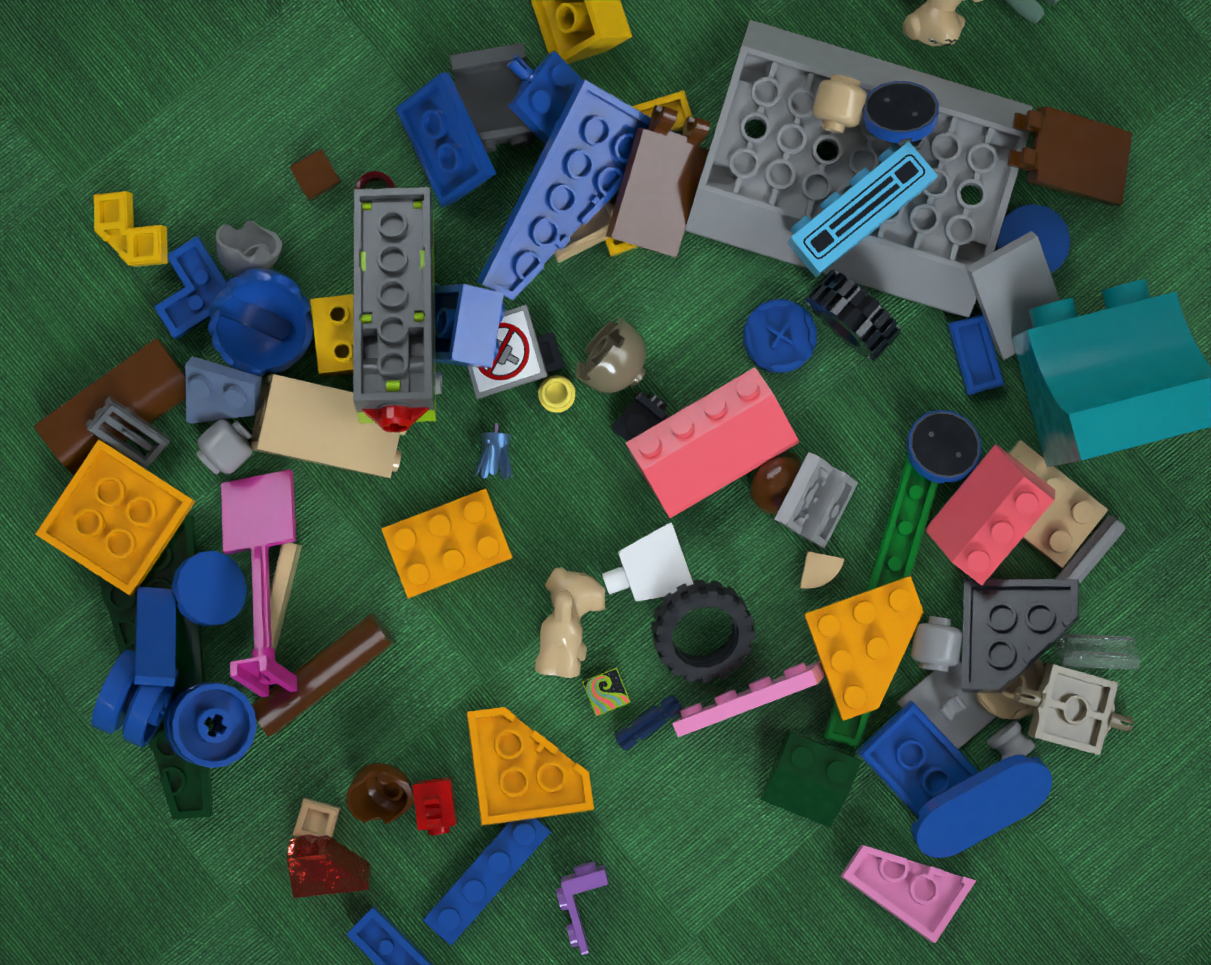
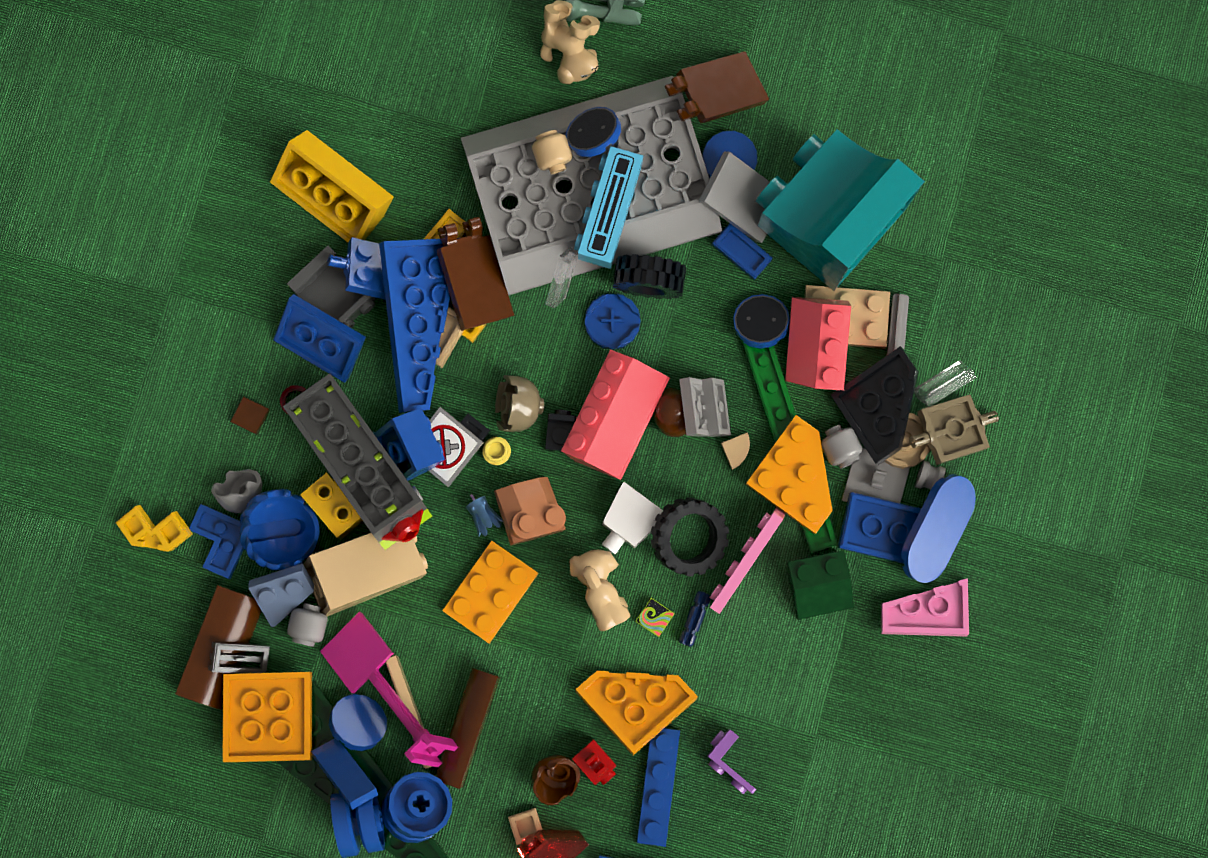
camera: 30 degrees left, 5 degrees down
none -> nougat slope [494,477,566,546]
none -> clear tile [545,247,578,308]

